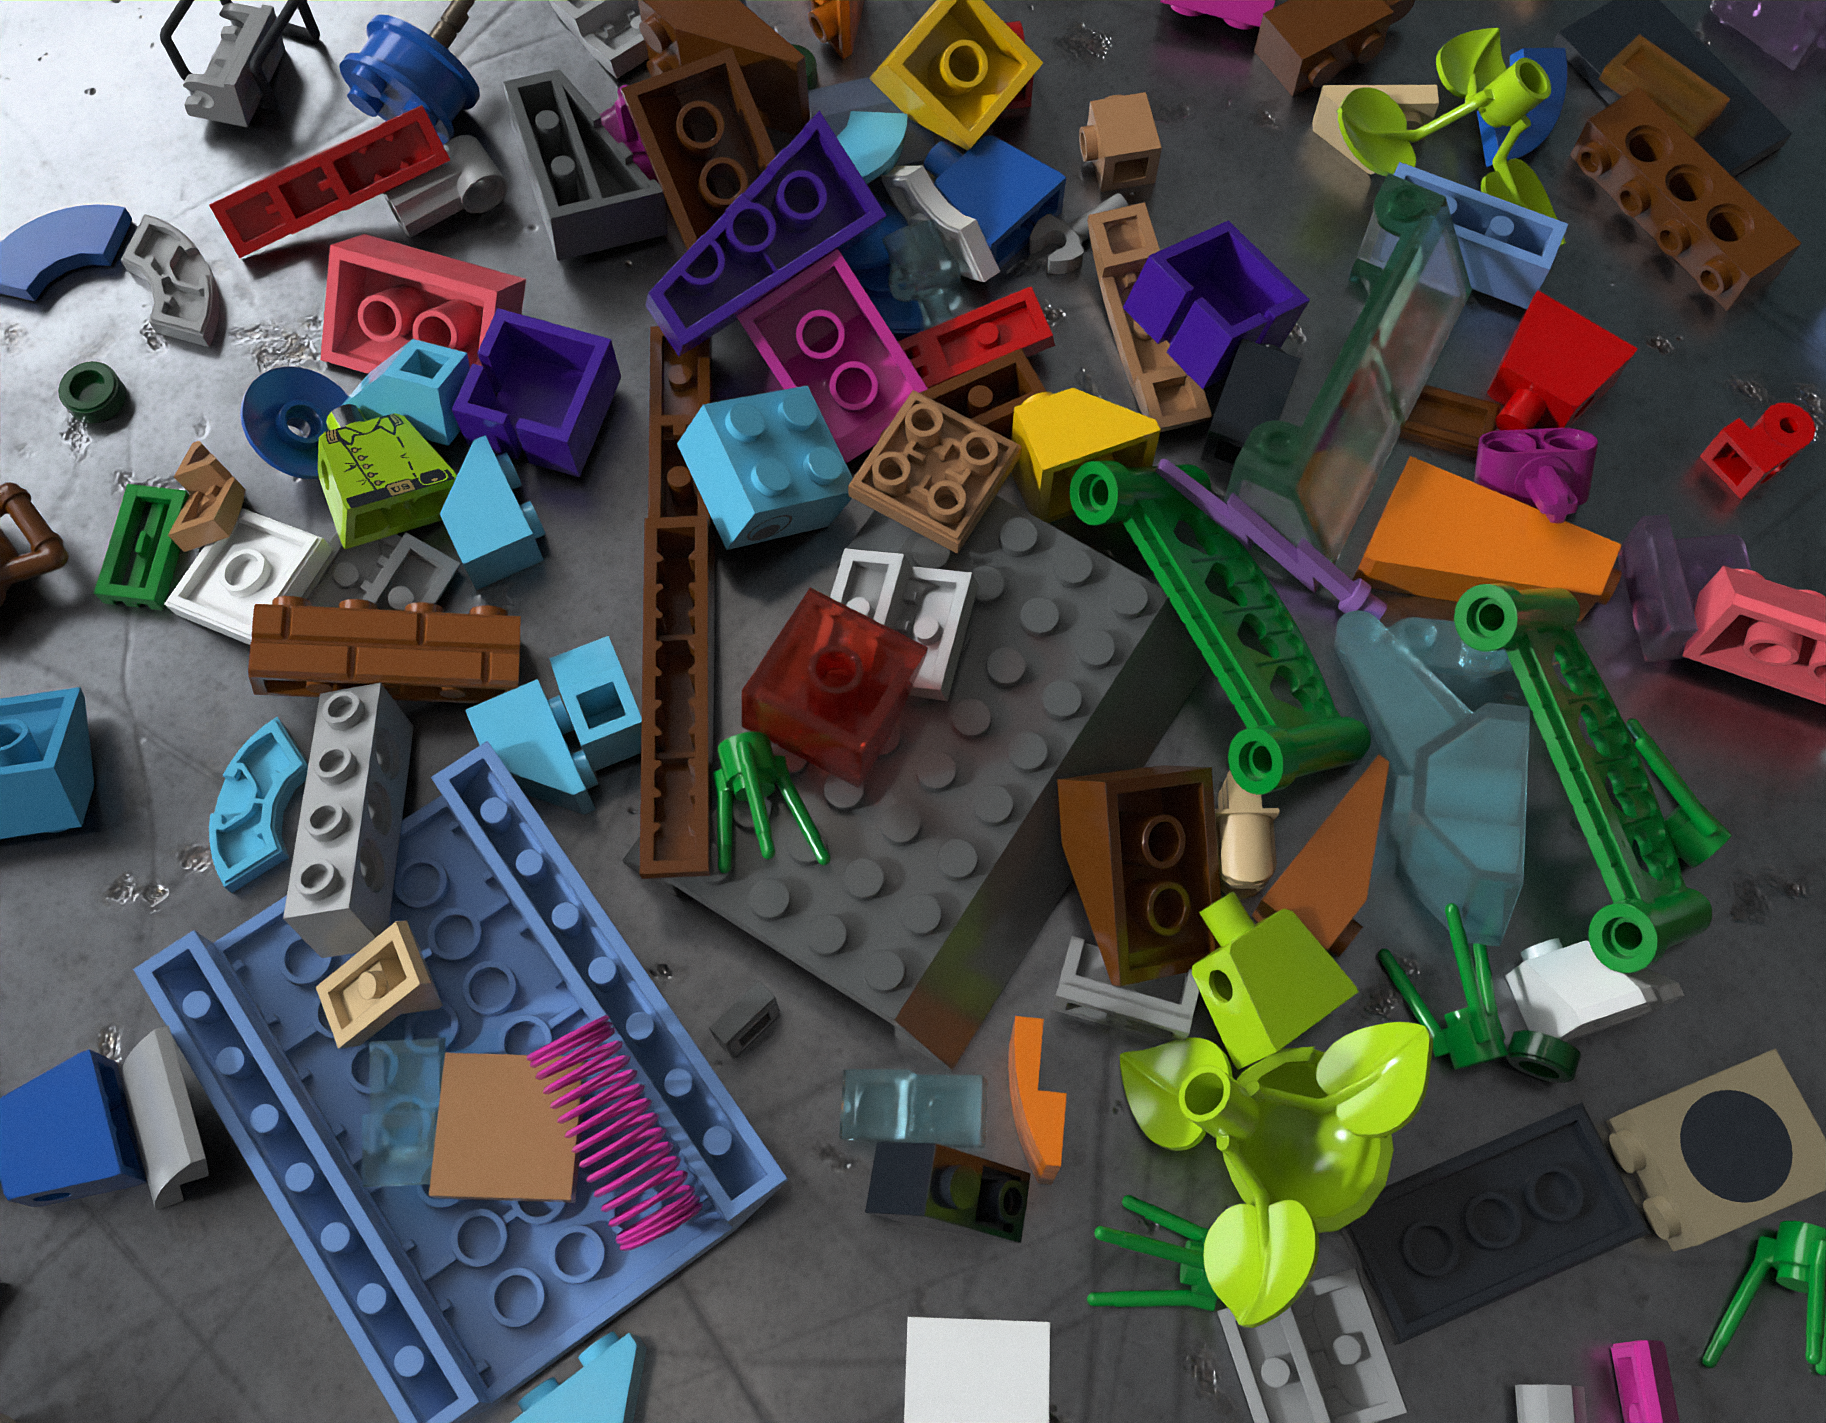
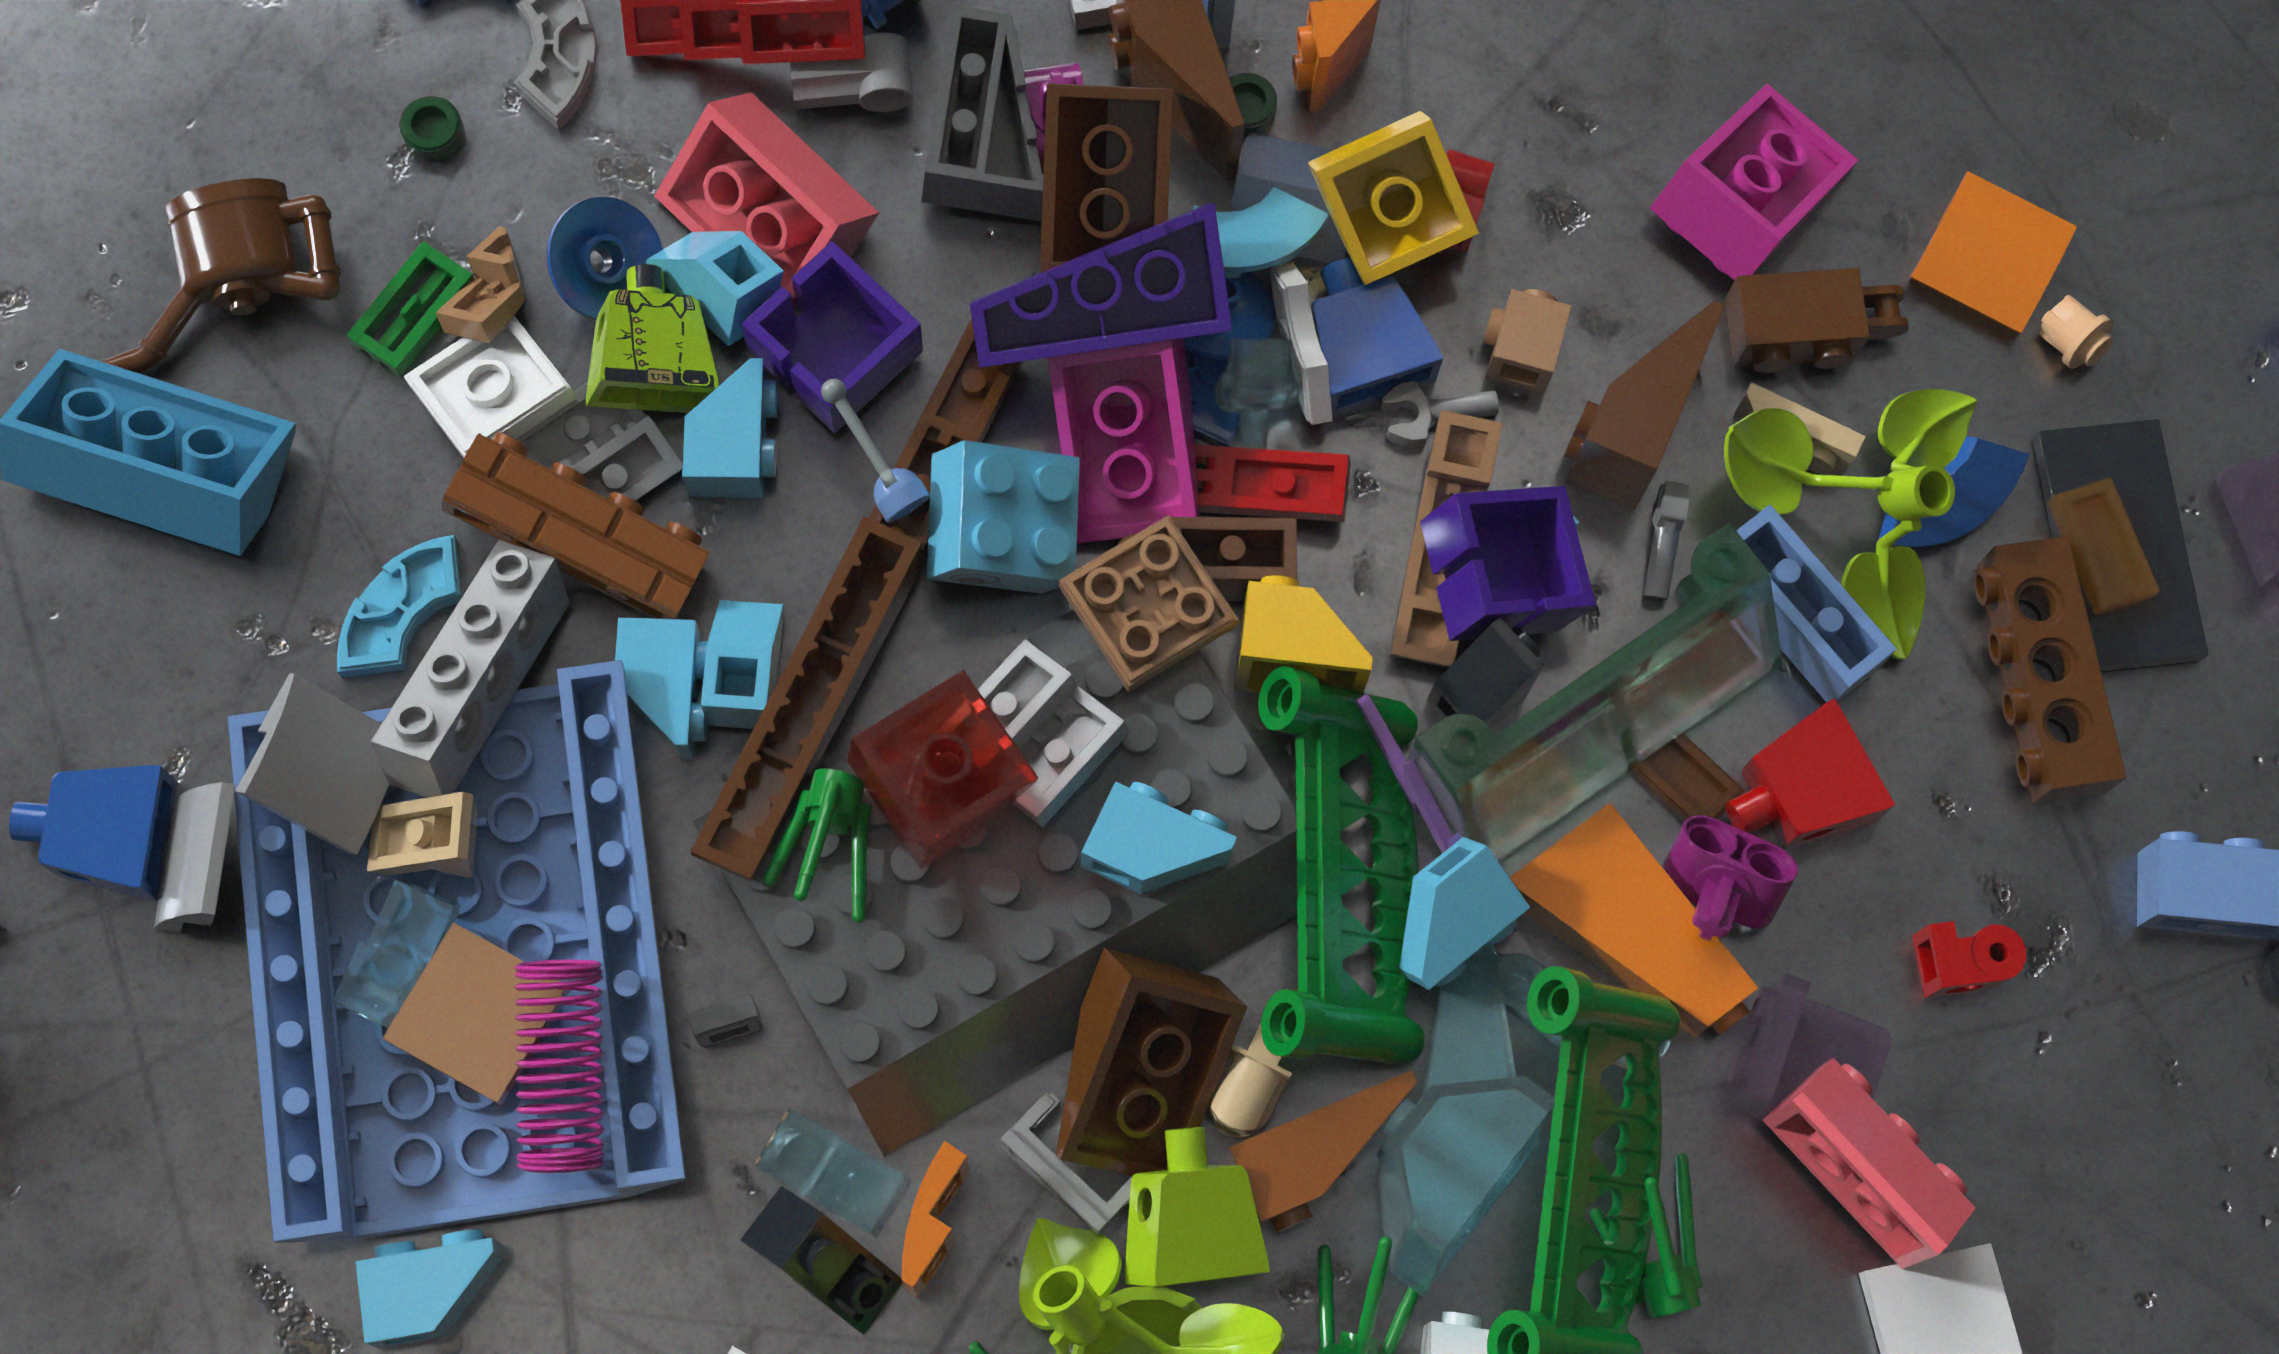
camera: 20 degrees right, 5 degrees up
none -> light grey slope [235,673,389,855]
none -> hinge [821,378,930,523]
none -> medium azure slope [1080,781,1237,894]
none -> medium azure slope [1399,837,1530,990]
none -> reddish brown slope [1563,301,1726,510]
none -> light grey bar [1643,480,1691,600]

